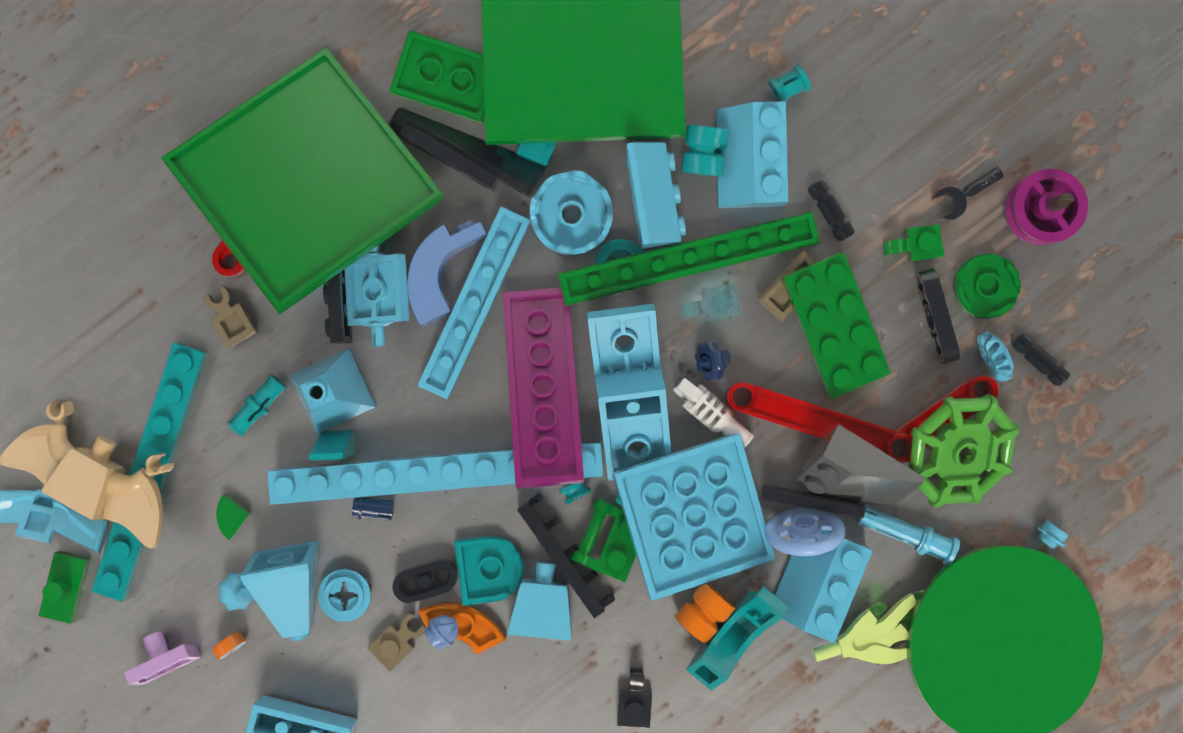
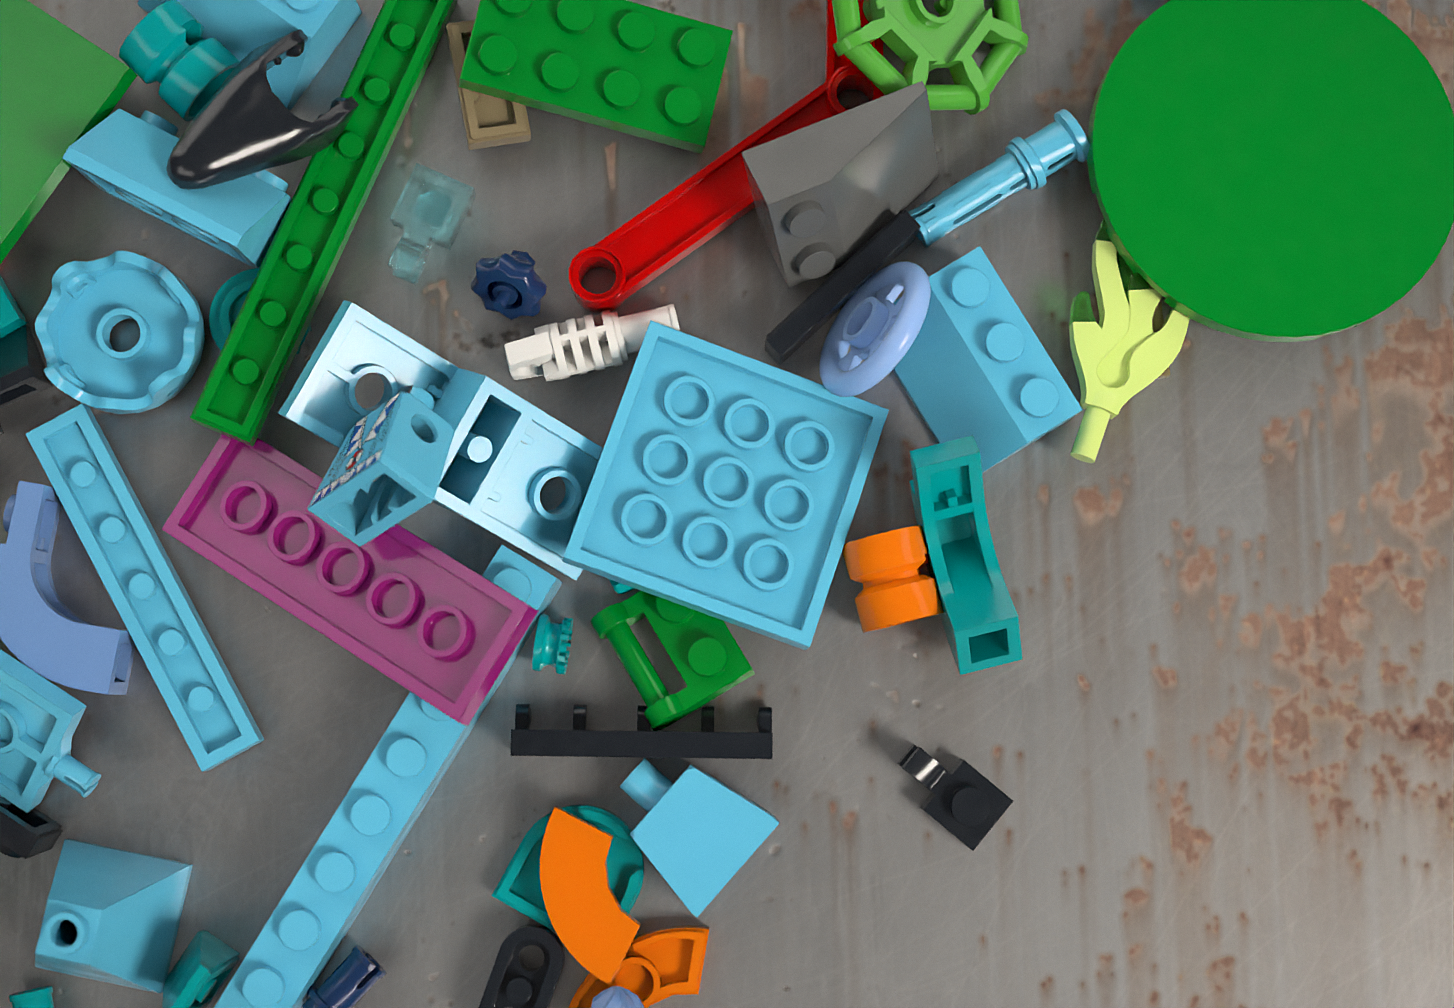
camera: 55 degrees left, 5 degrees down
none -> black animal [166,29,359,190]
none -> medium azure torso [308,386,455,547]
none -> orange tile [540,806,641,985]

